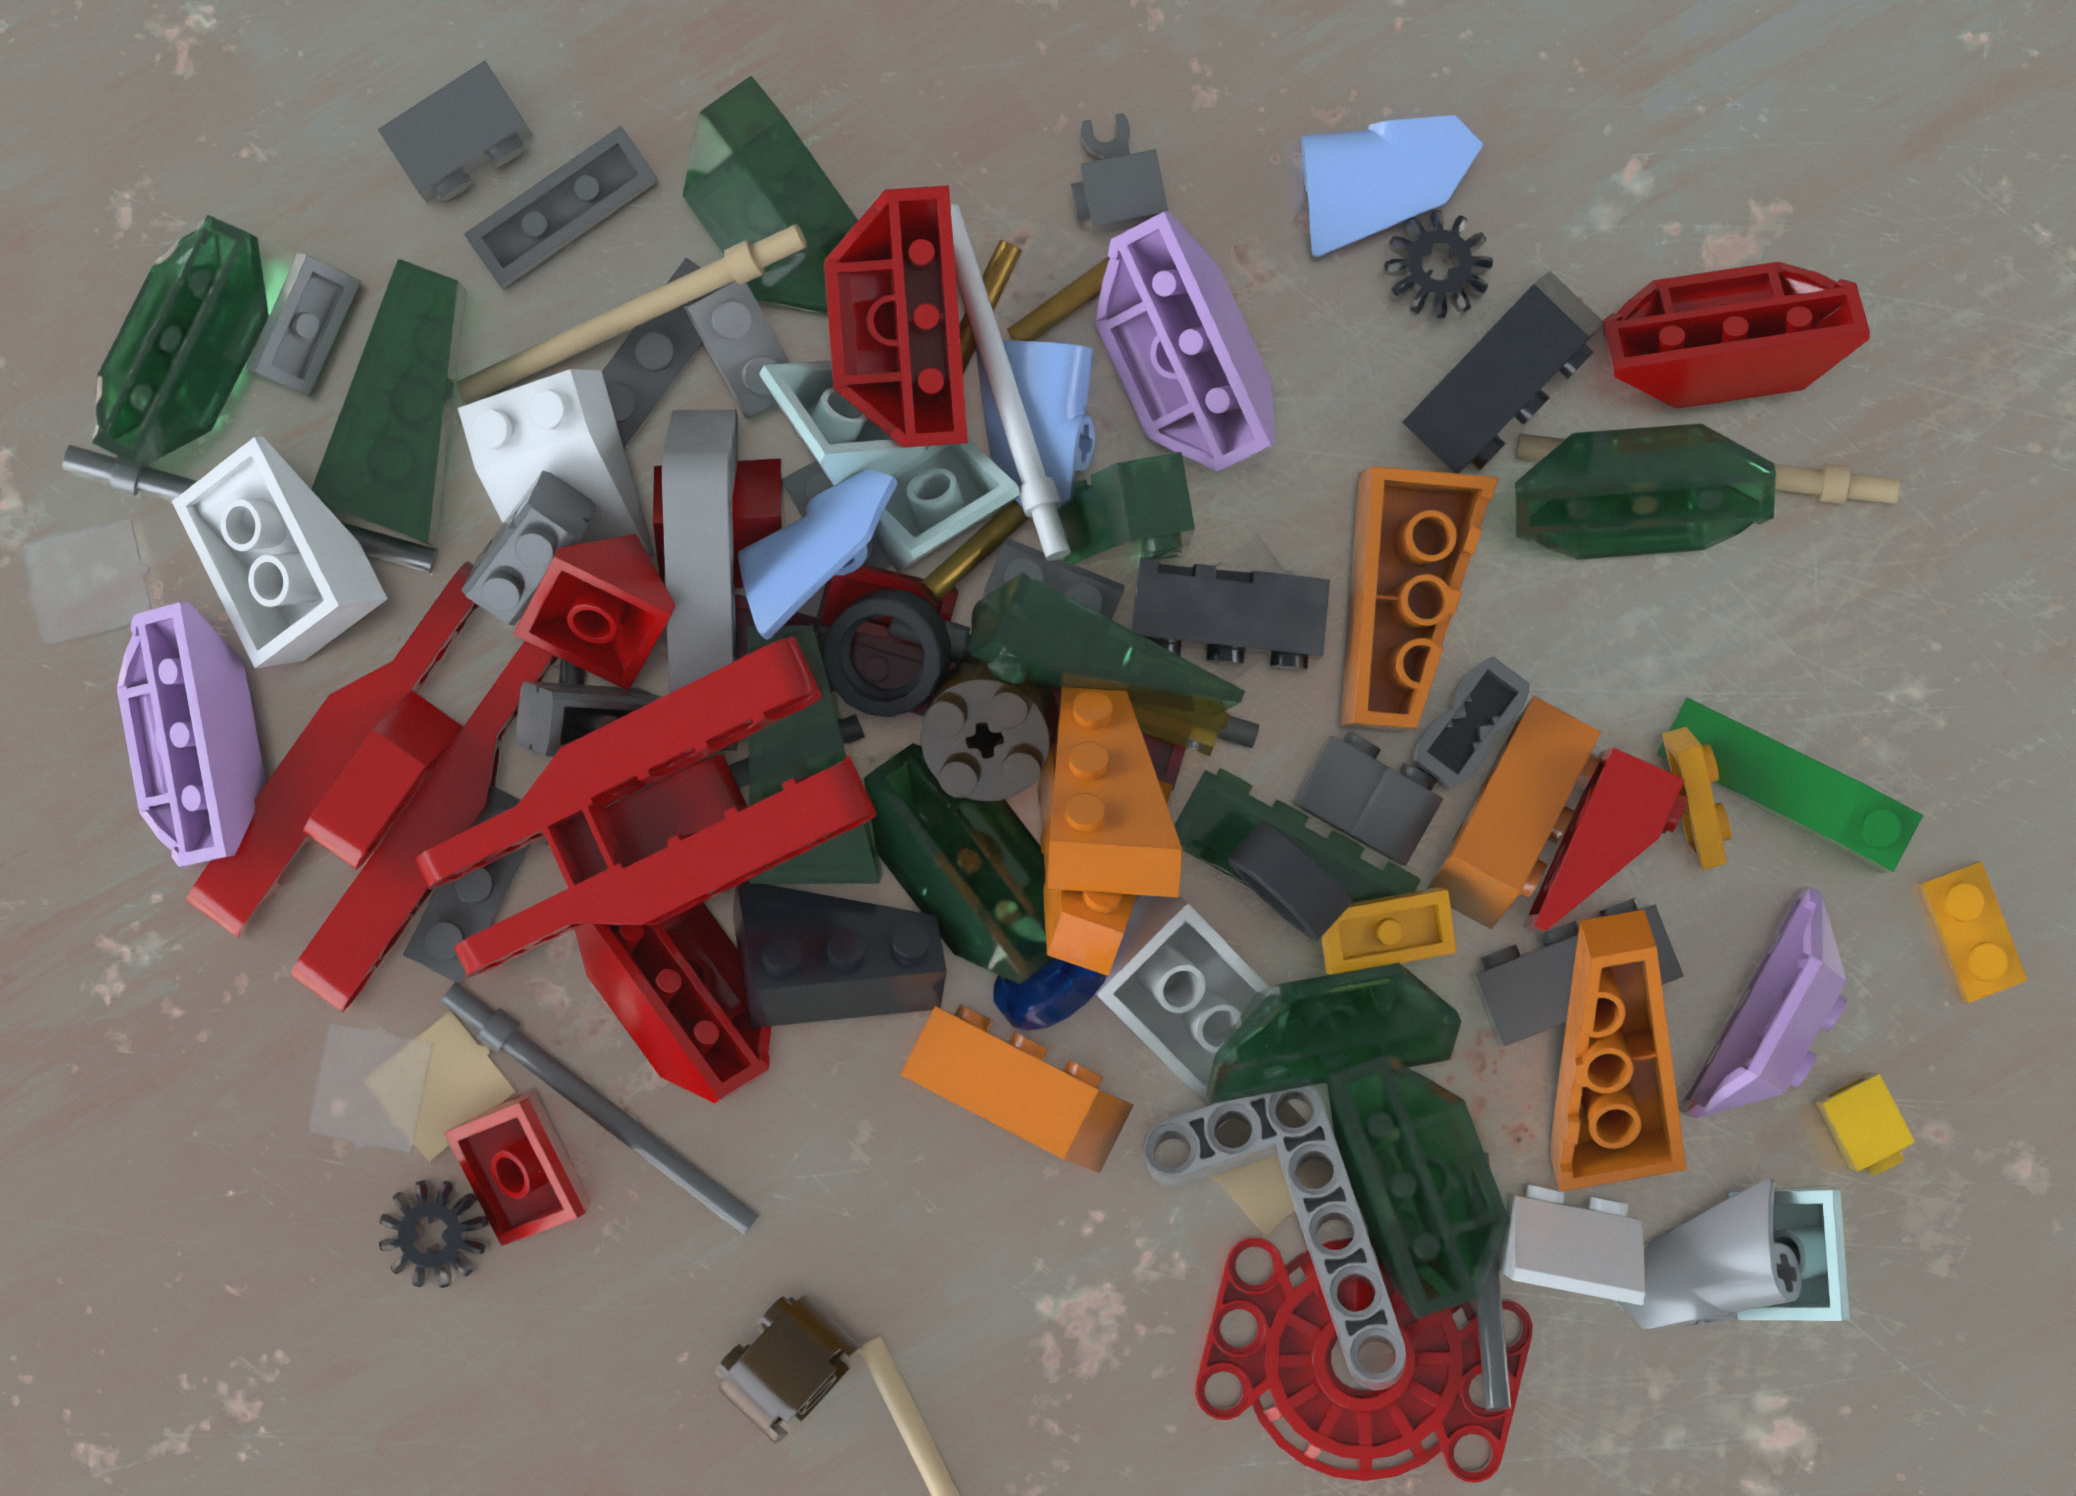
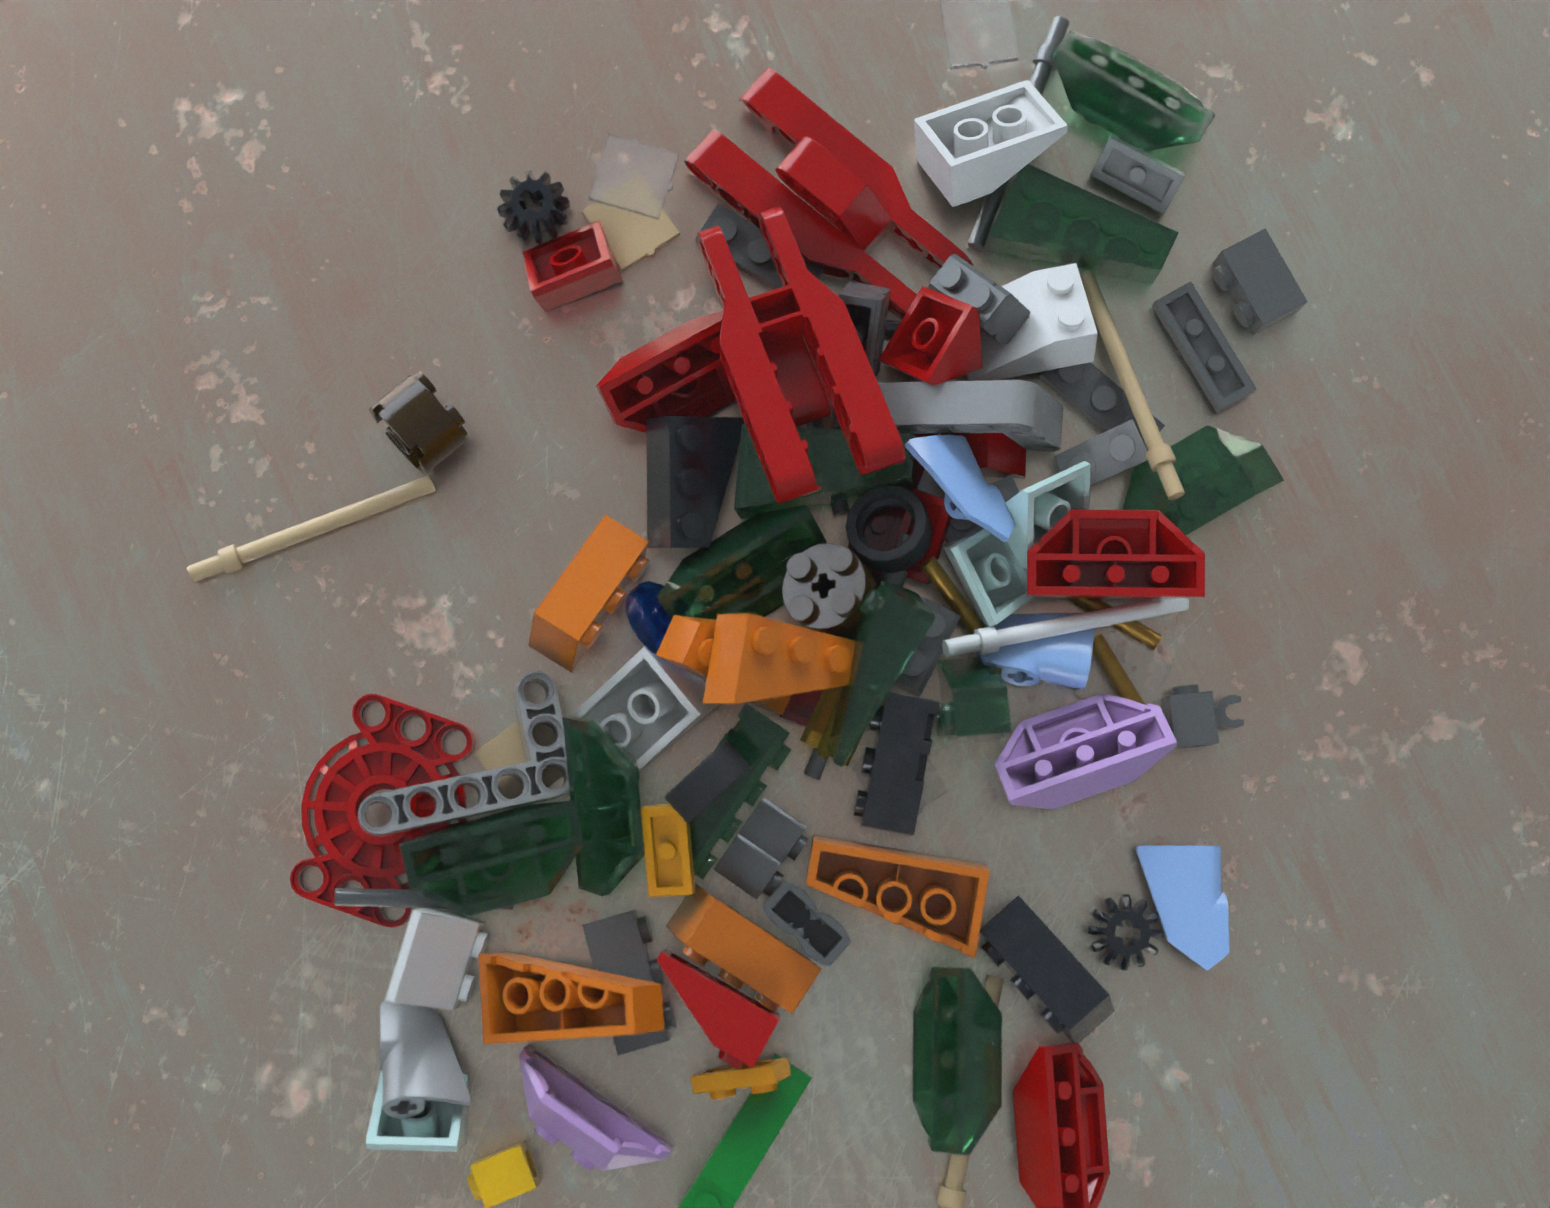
camera: 90 degrees right, 5 degrees down
lavender wedge [117,602,266,867] -> none
dark grey bar [440,982,759,1236] -> none

